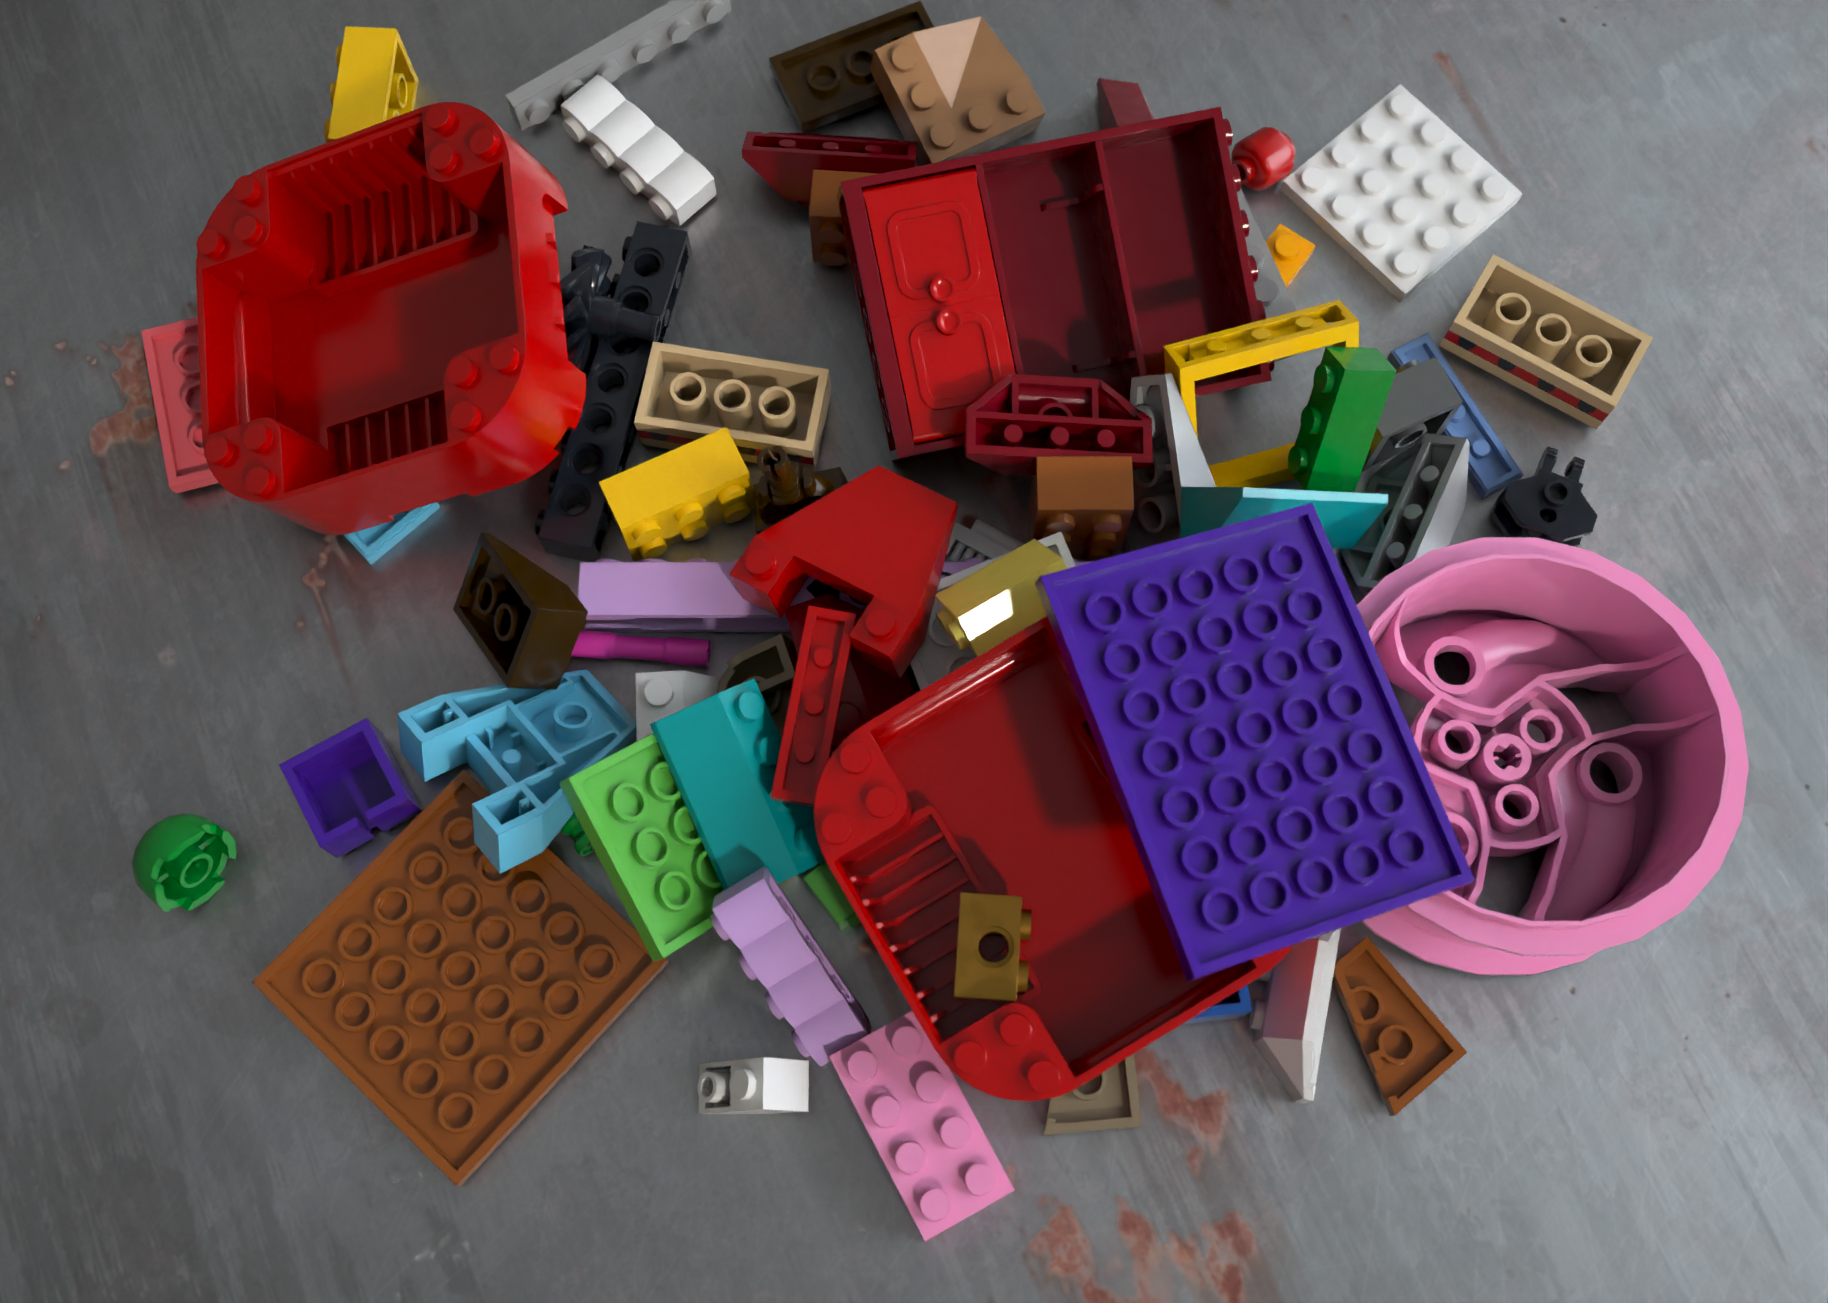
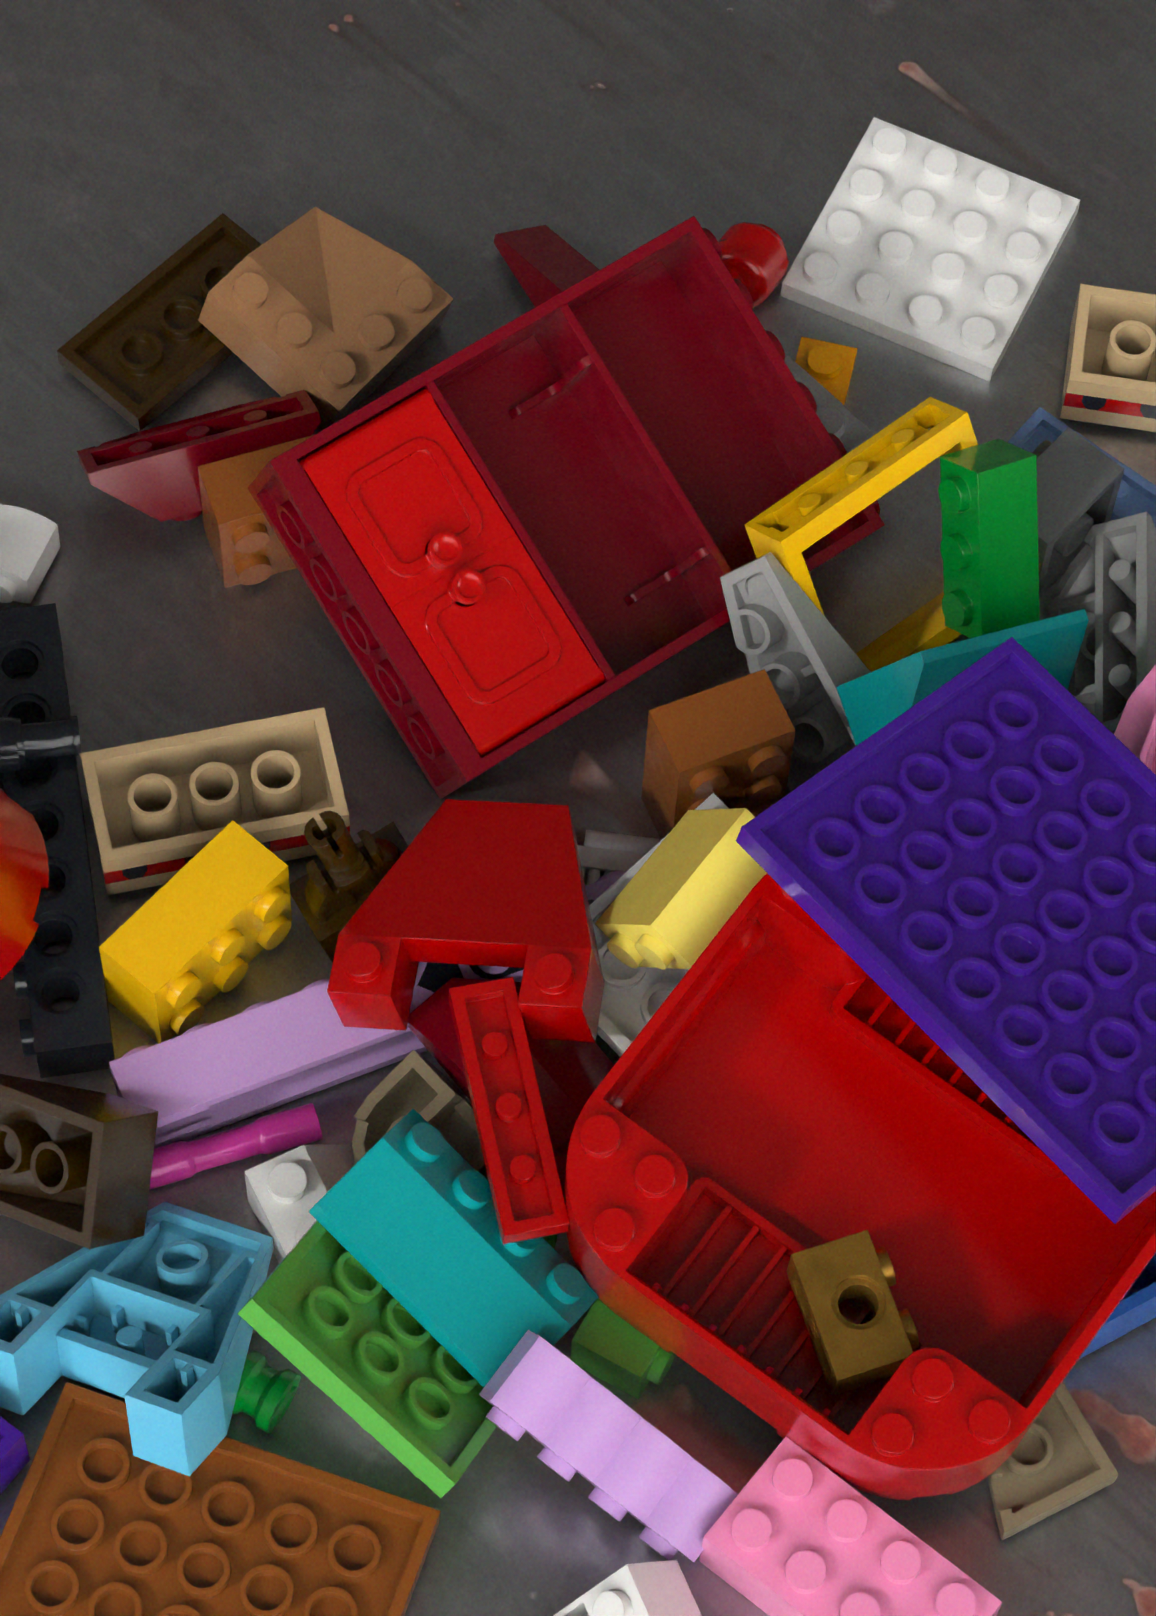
camera: 25 degrees left, 10 degrees down
dark red wedge [965,374,1153,476] -> none

